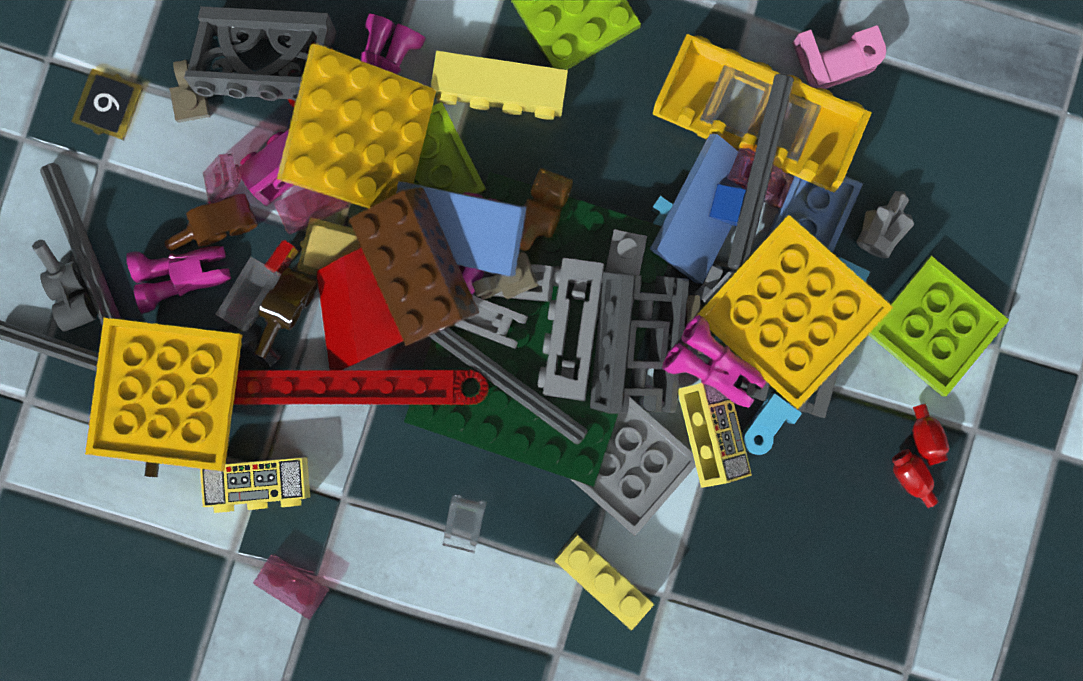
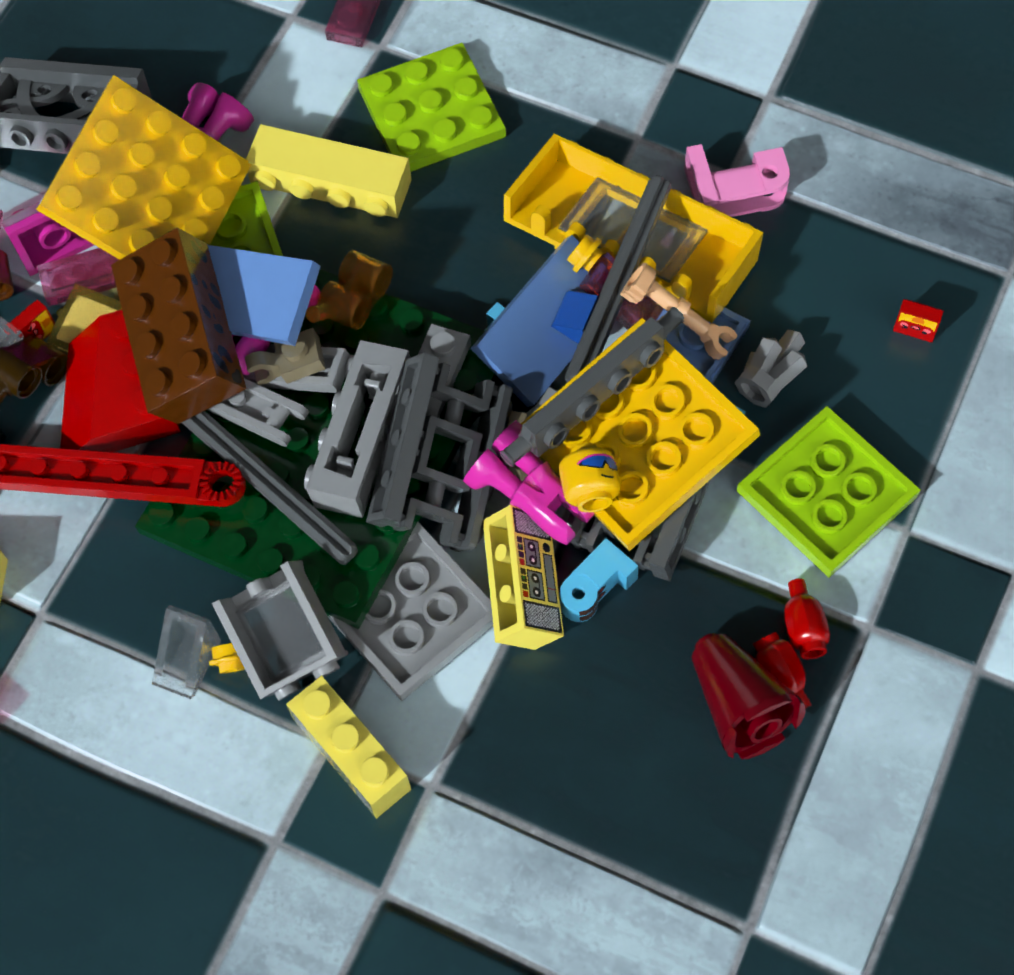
camera: 15 degrees right, 20 degrees down
none -> yellow plate [209,643,245,674]
none -> window [212,560,349,701]
none -> dark grey plate [500,307,684,467]
none -> yellow head [559,443,621,513]
none -> yellow plate [566,234,604,273]
none -> light nougat piece [620,262,738,360]
none -> dark red cone [691,633,806,760]
none -> red tile [893,299,944,343]

